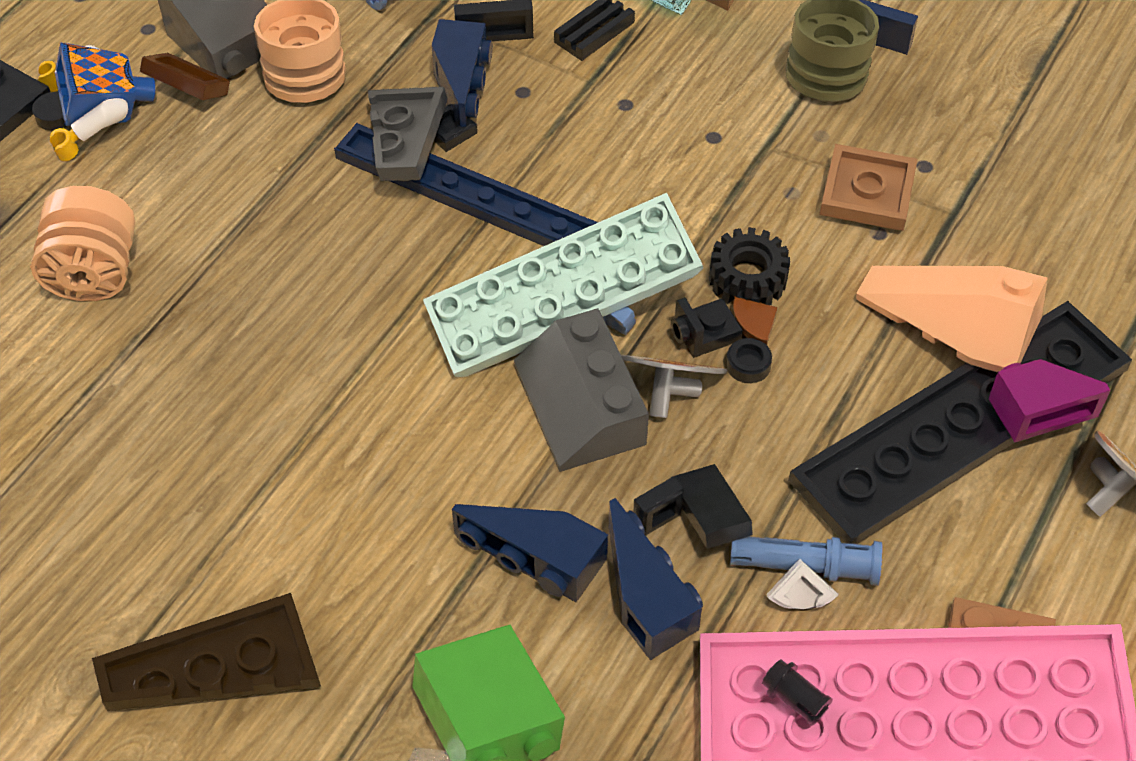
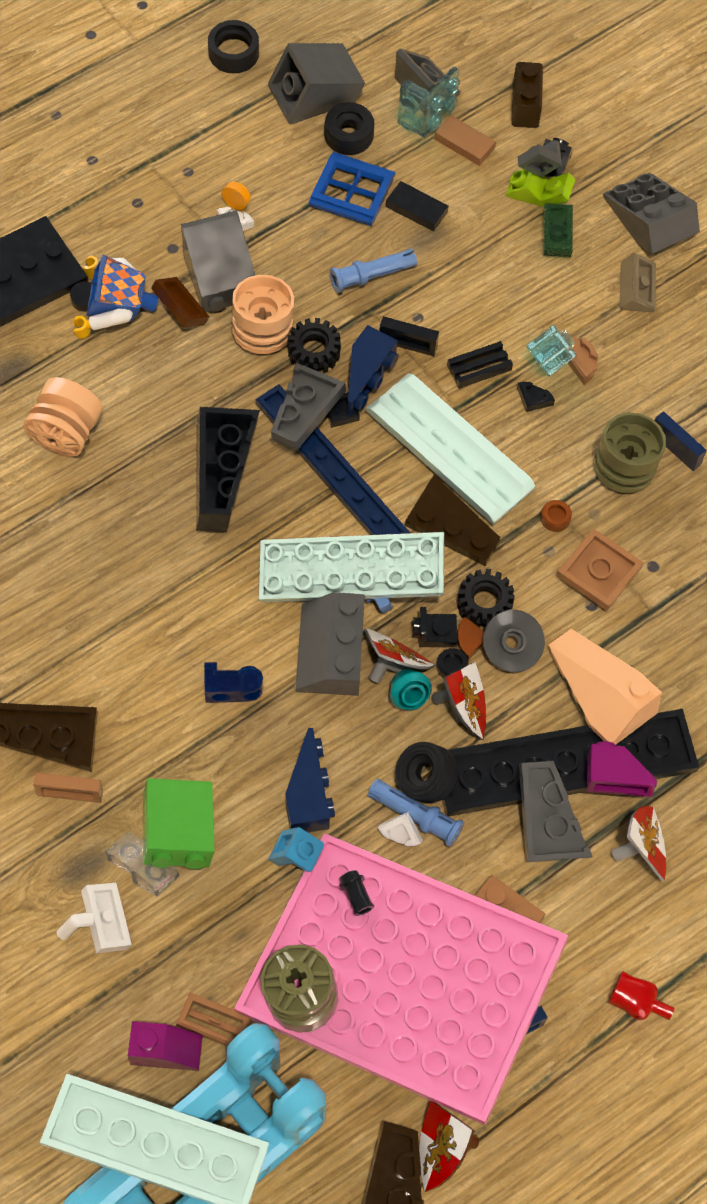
camera: 20 degrees right, 10 degrees up
dark blue slope [452,504,608,603] -> none
black tile [633,476,684,535] -> none
black tile [672,464,753,549] -> none
none -> medium nougat tile [33,772,103,803]
none -> black wedge [196,407,260,532]
none -> clear blue leg [204,662,264,703]
none -> dark azure bracket [268,827,324,872]
none -> black tyre [288,318,341,373]
none -> light aqua plate [366,373,536,525]
none -> teal cone [390,669,432,711]
none -> black tyre [395,742,458,803]
none -> dark brown wing [405,474,500,566]
none -> shield [432,662,486,740]
none -> dark grey dish [483,610,545,672]
none -> black tile [517,382,555,412]
none -> dark grey wing [519,761,593,862]
none -> dark orange tile [540,500,572,532]

